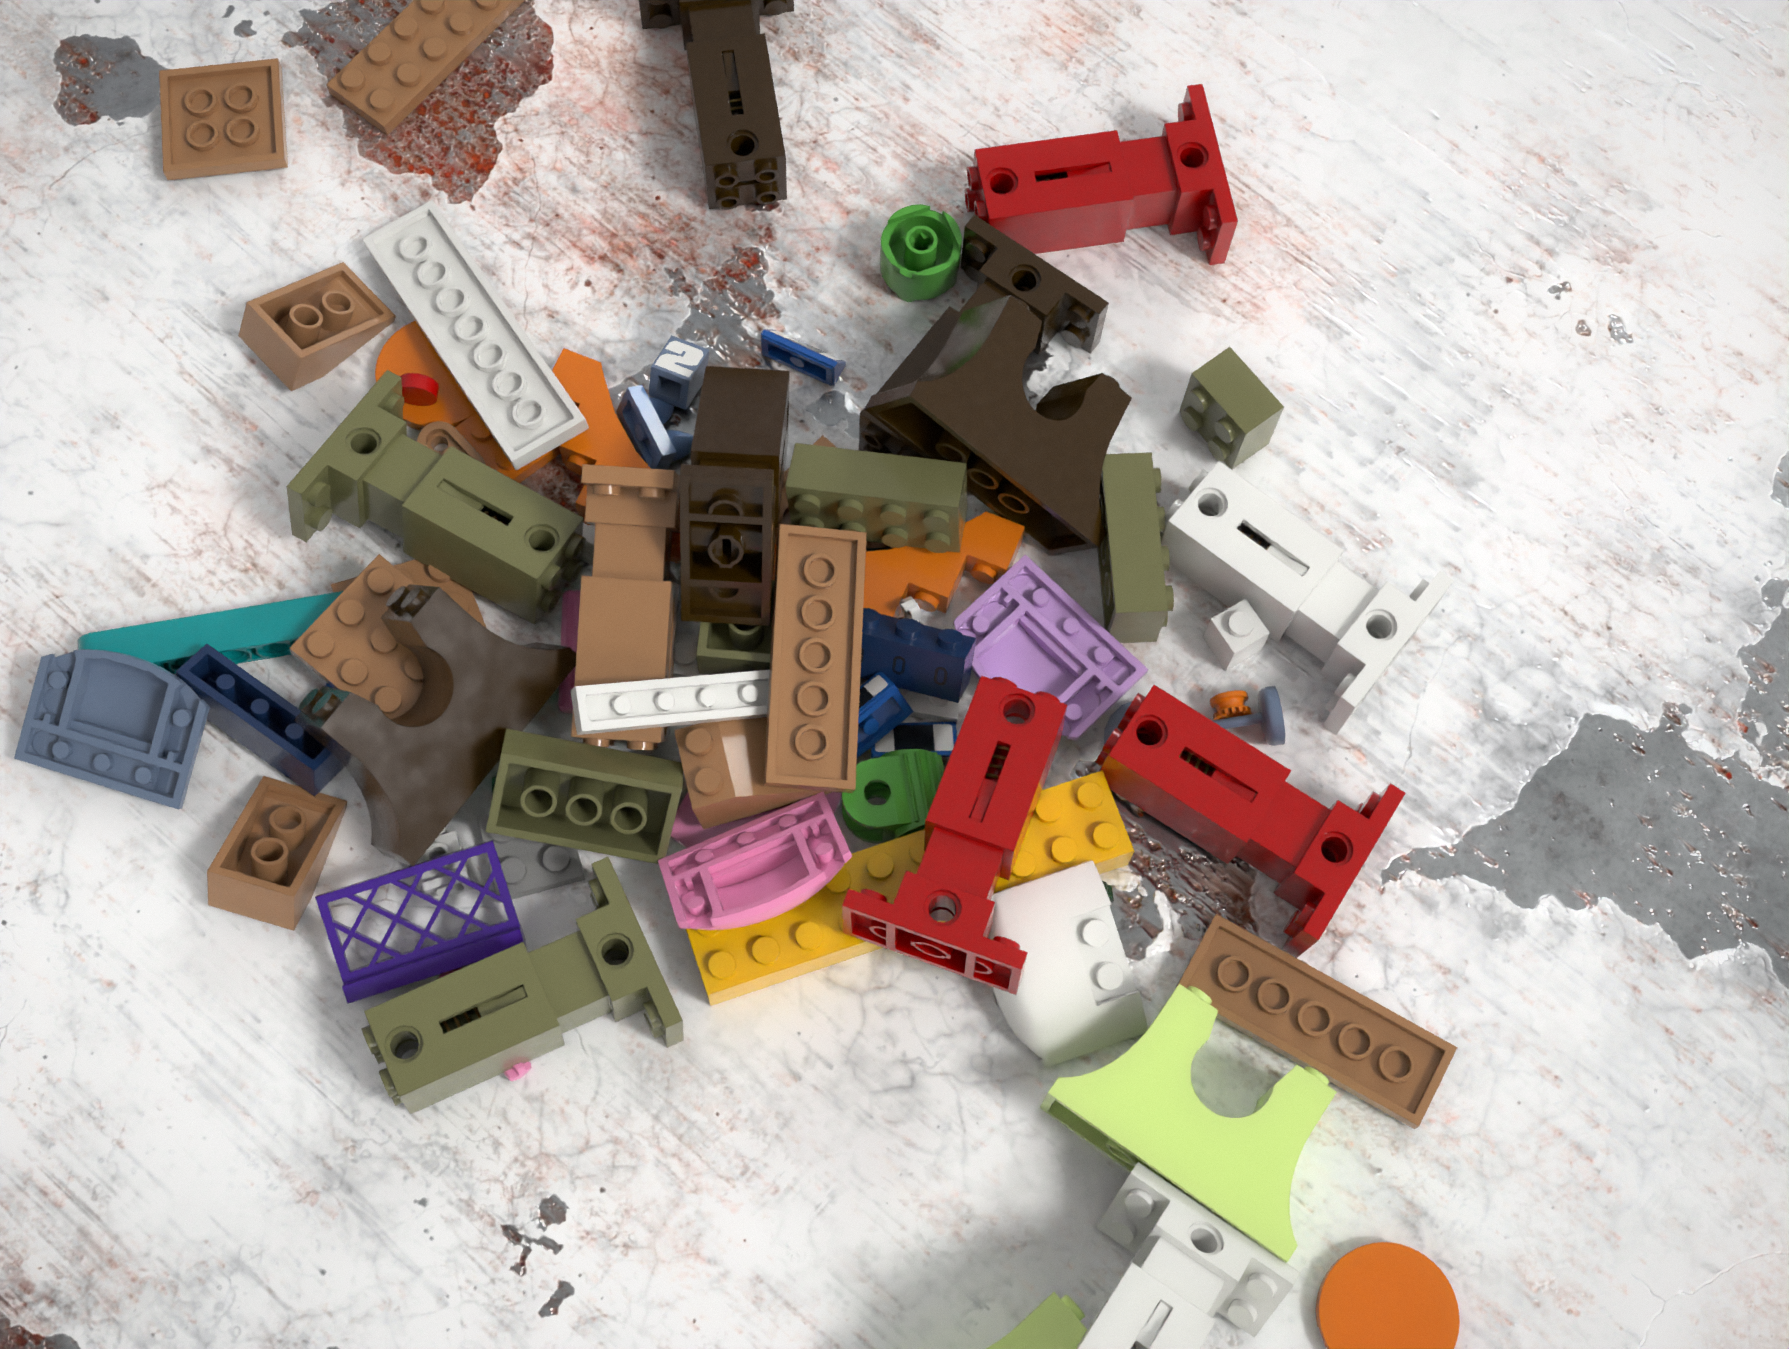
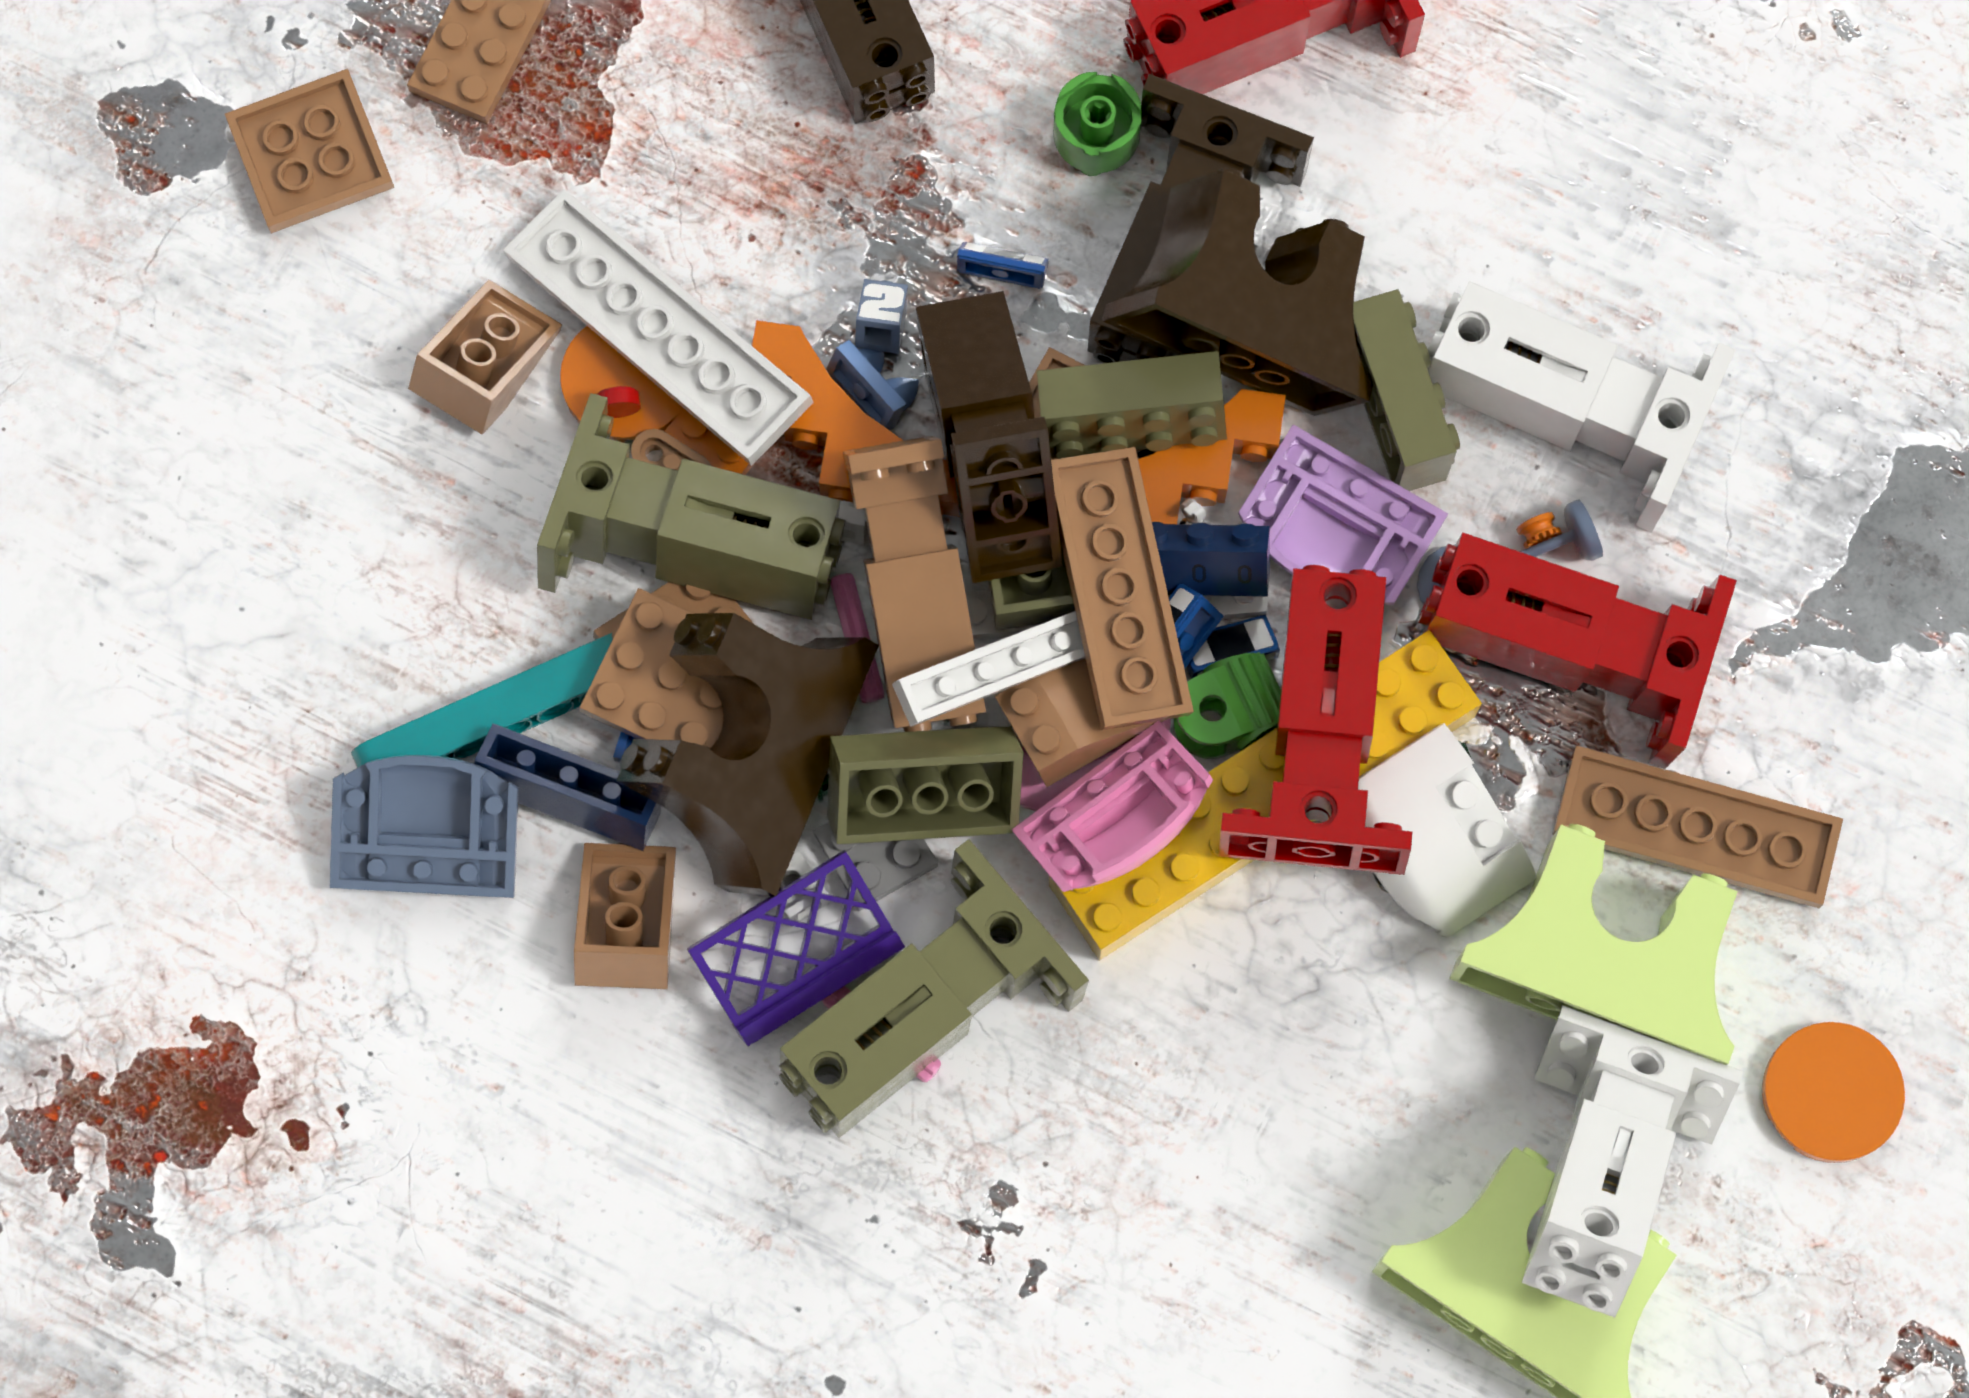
camera: 10 degrees left, 5 degrees up
olive brick [1179,347,1284,470] -> none
white brick [1203,599,1270,671] -> none

